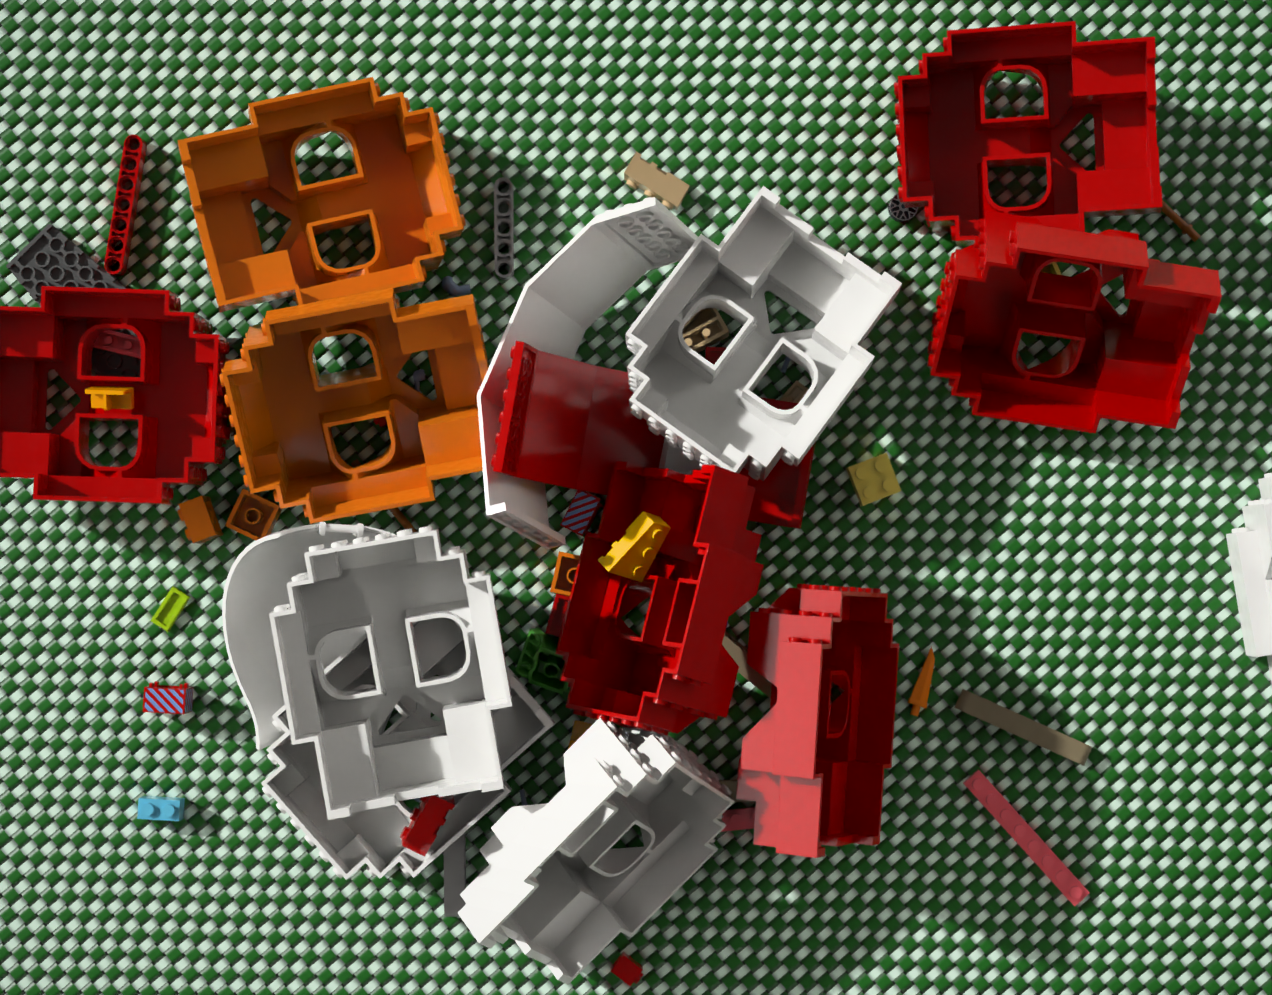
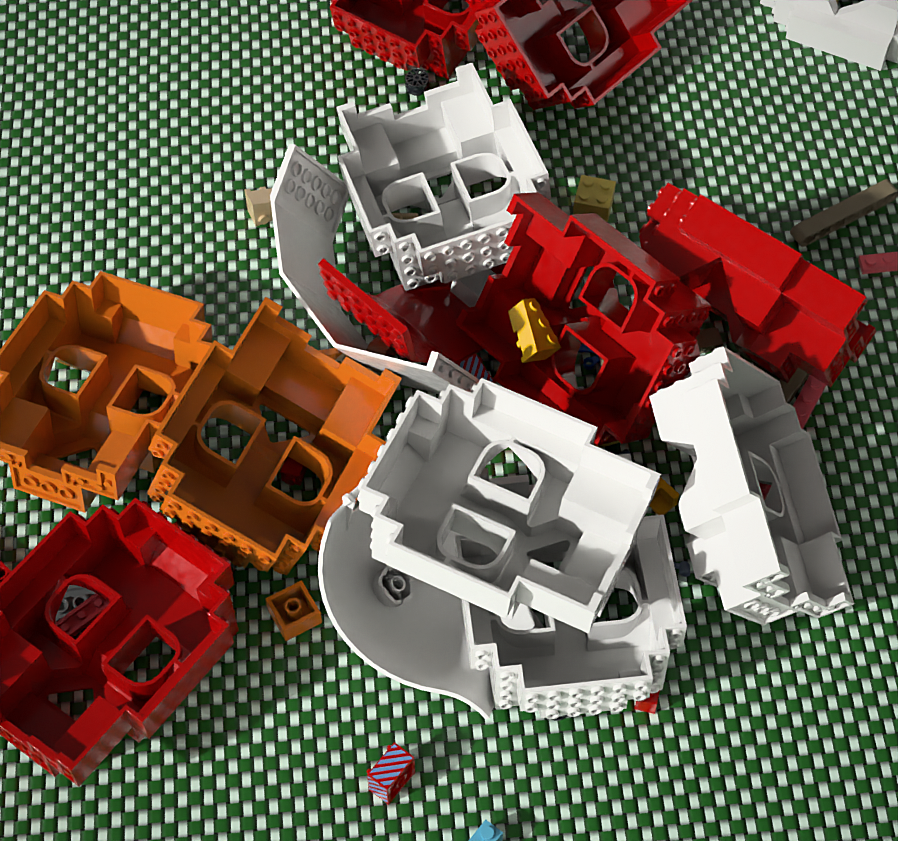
camera: 55 degrees left, 30 degrees down
light orange panel [85,386,134,411] -> none
lime tile [151,586,191,632] -> none
orange brick [178,496,223,544] -> none
red wedge [400,794,455,857] -> none
sand blue hand [413,369,426,392] -> none
light grey beam [444,833,466,917] -> none
light grey beam [494,177,514,280] -> none
red brick [611,951,643,986] -> none

